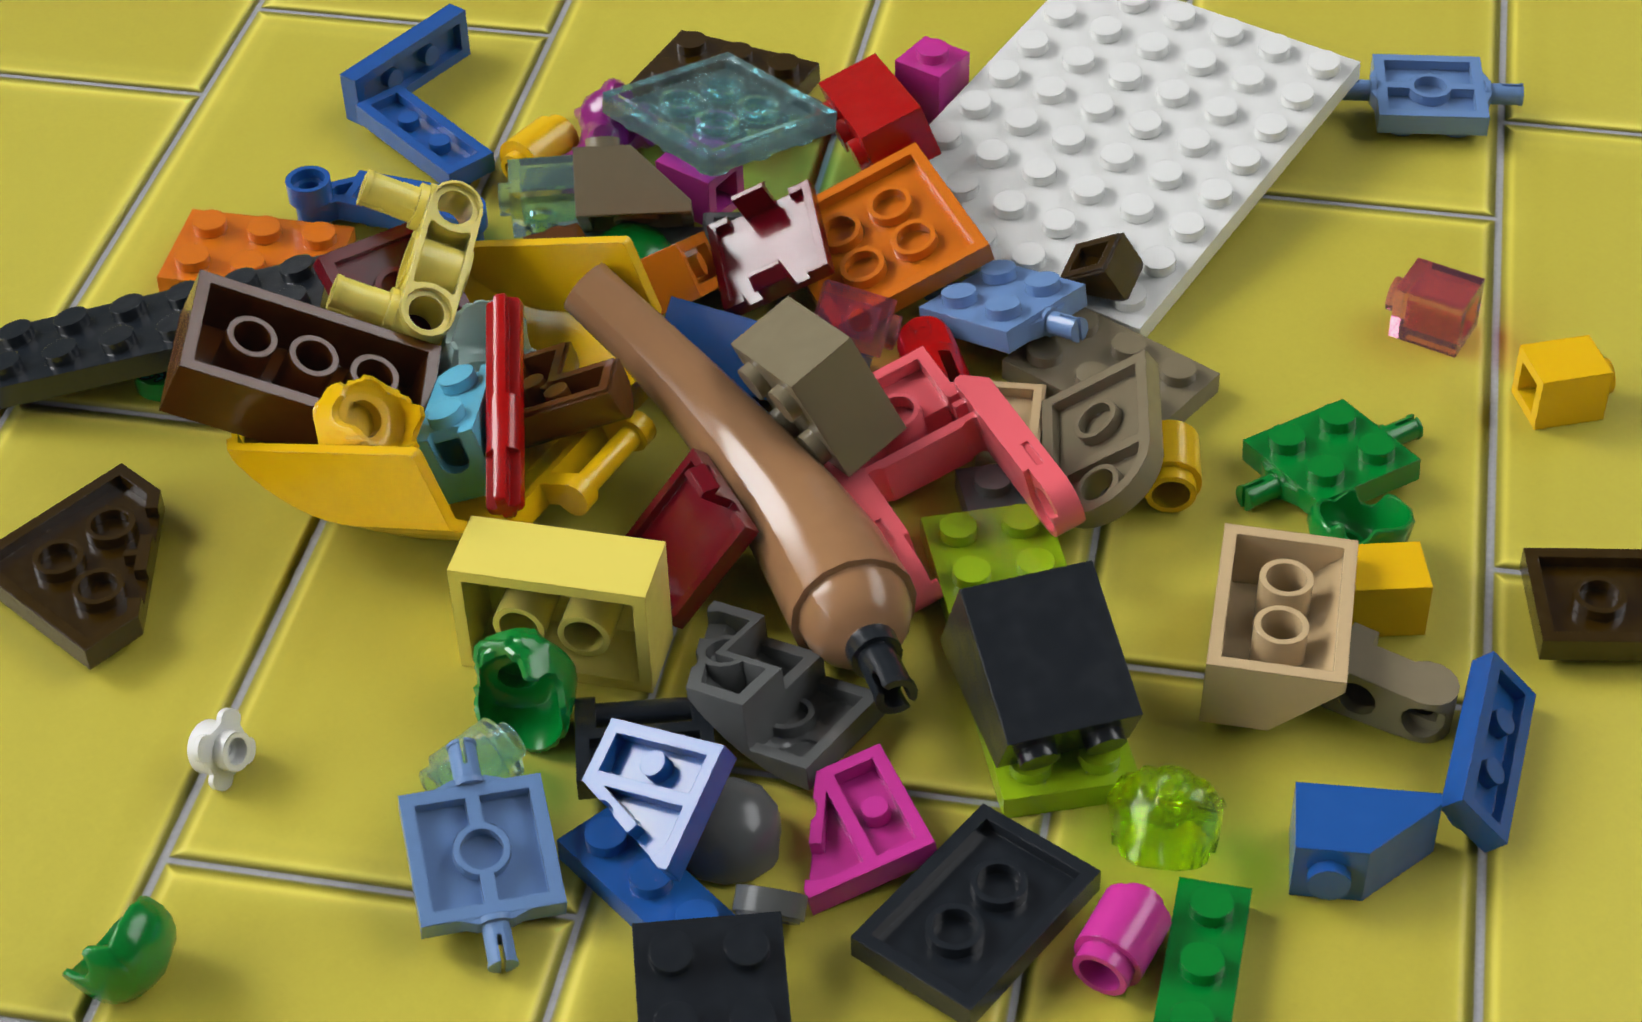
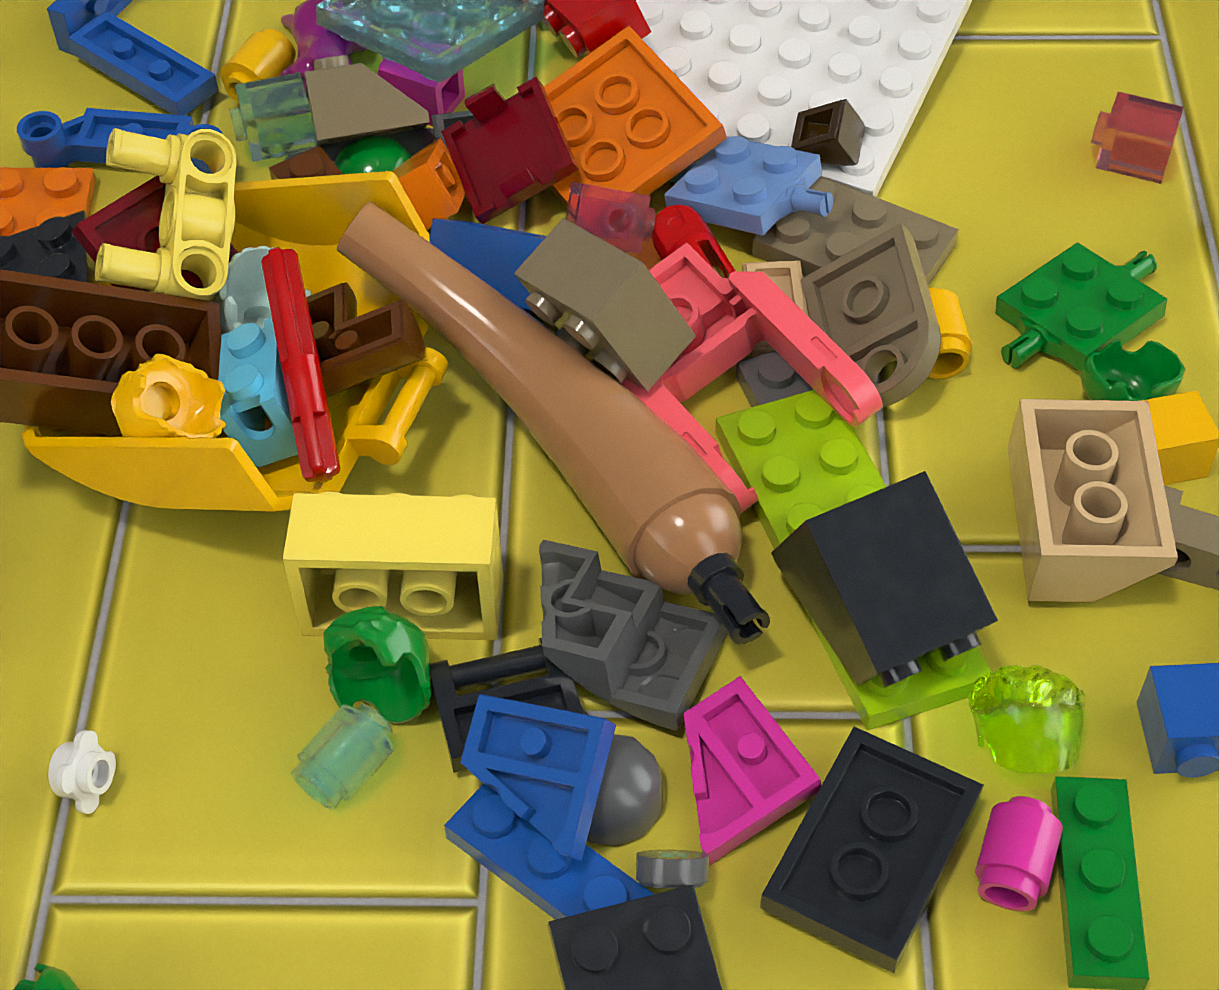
camera: 10 degrees left, 10 degrees up
medium blue plate [398,737,567,973] -> none
dark red piece [625,448,759,629] -> none

